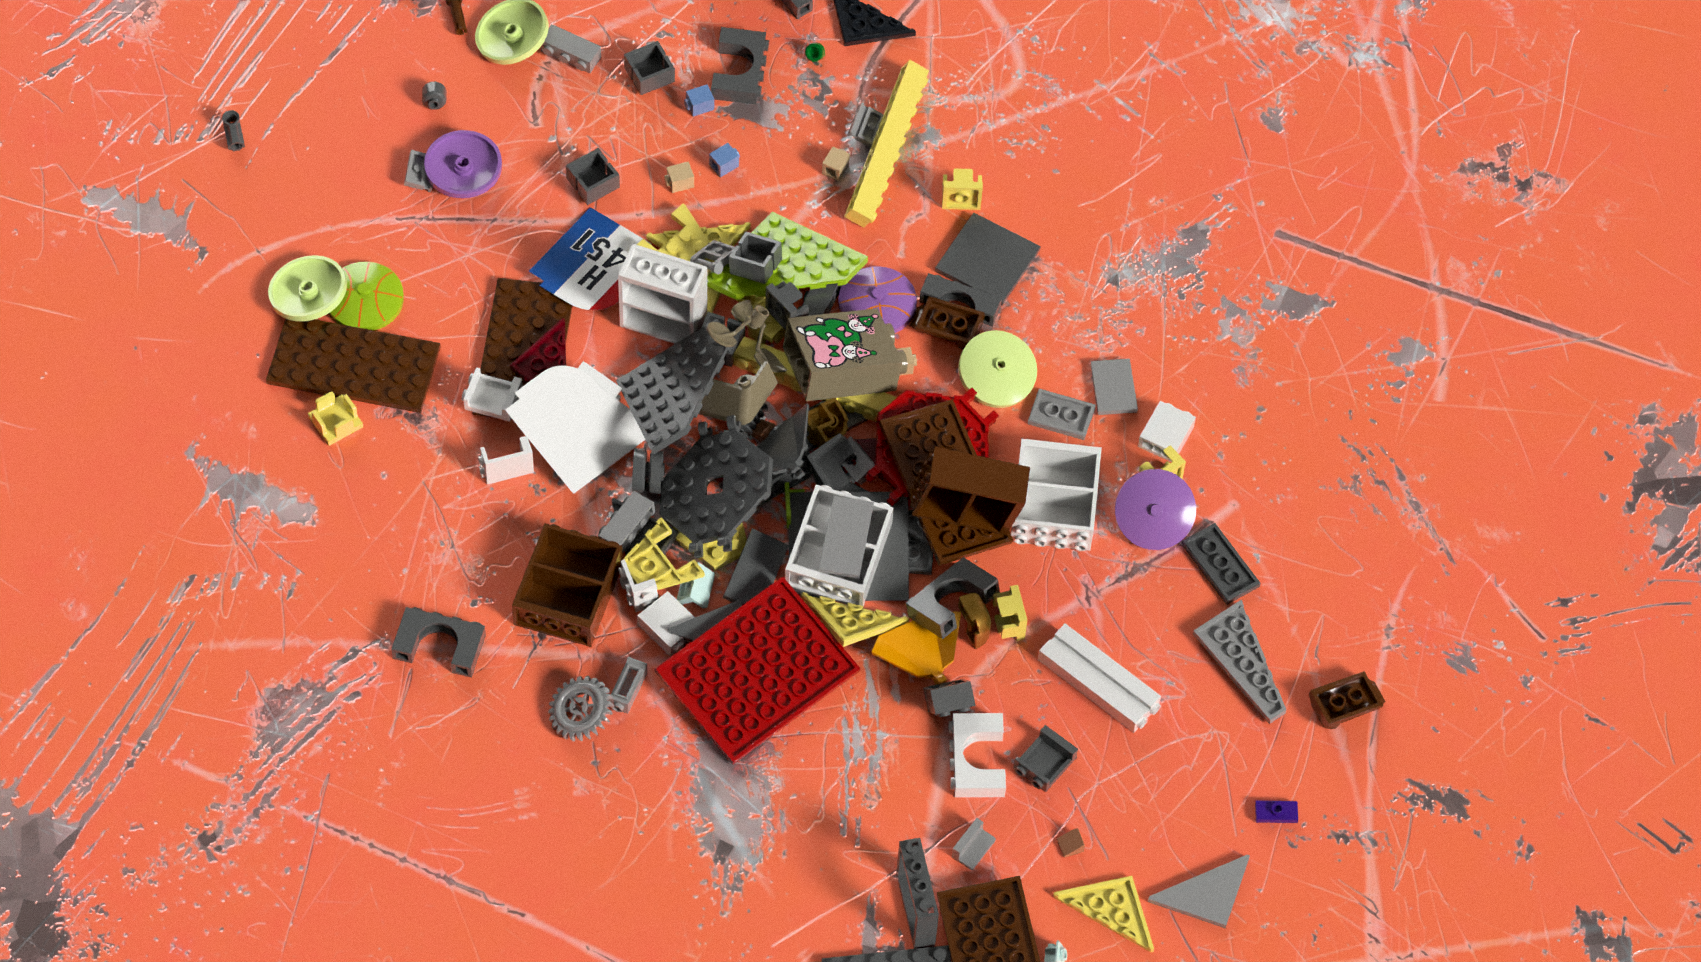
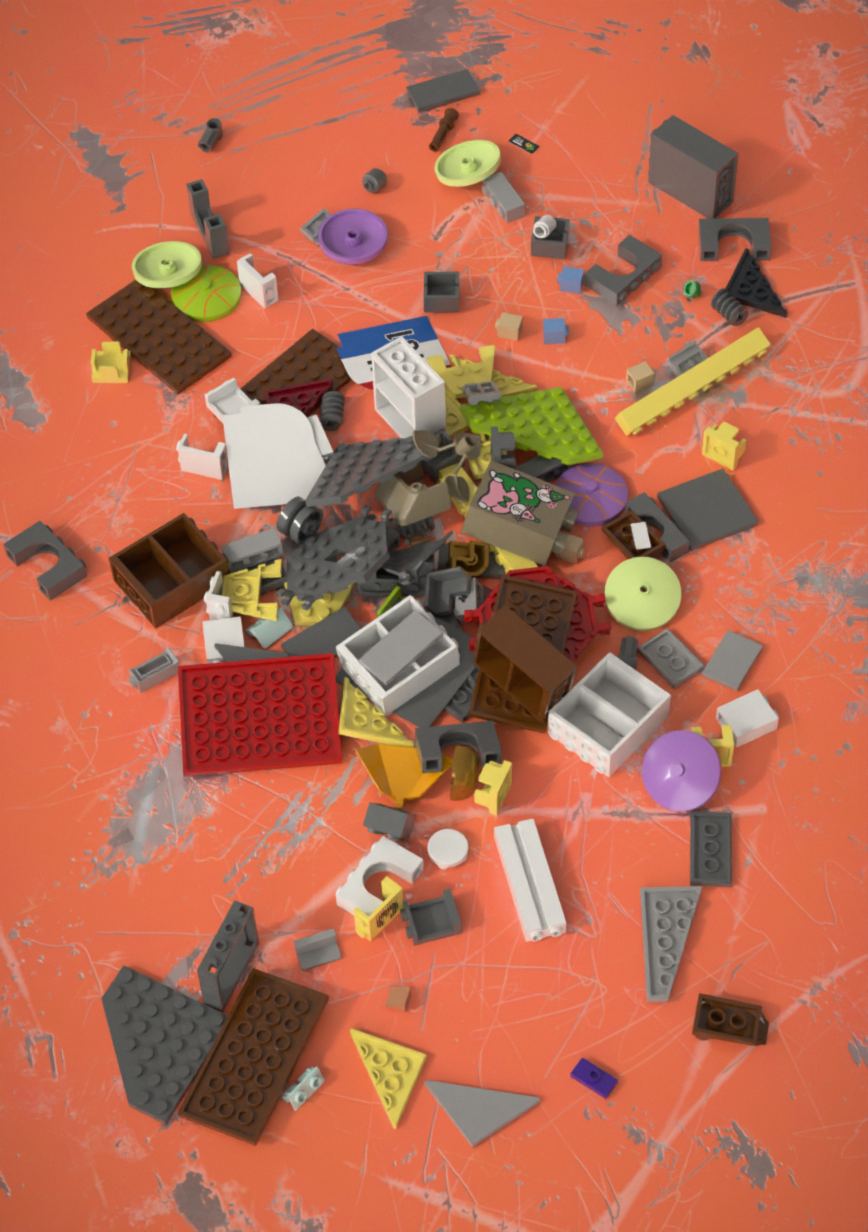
camera: 40 degrees right, 5 degrees down
light grey gear [548,676,614,742] -> none
dark grey piece [729,232,782,284] -> none
none -> dark grey arch [186,179,229,259]
none -> white panel [237,253,279,309]
none -> dark grey piece [320,391,345,431]
none -> light yellow panel [354,876,403,941]
none -> white tile [428,829,468,869]
none -> white brick [533,215,556,238]
none -> dark grey piece [617,636,638,670]
none -> white sticker [631,522,651,549]
none -> dark grey piece [711,288,749,326]

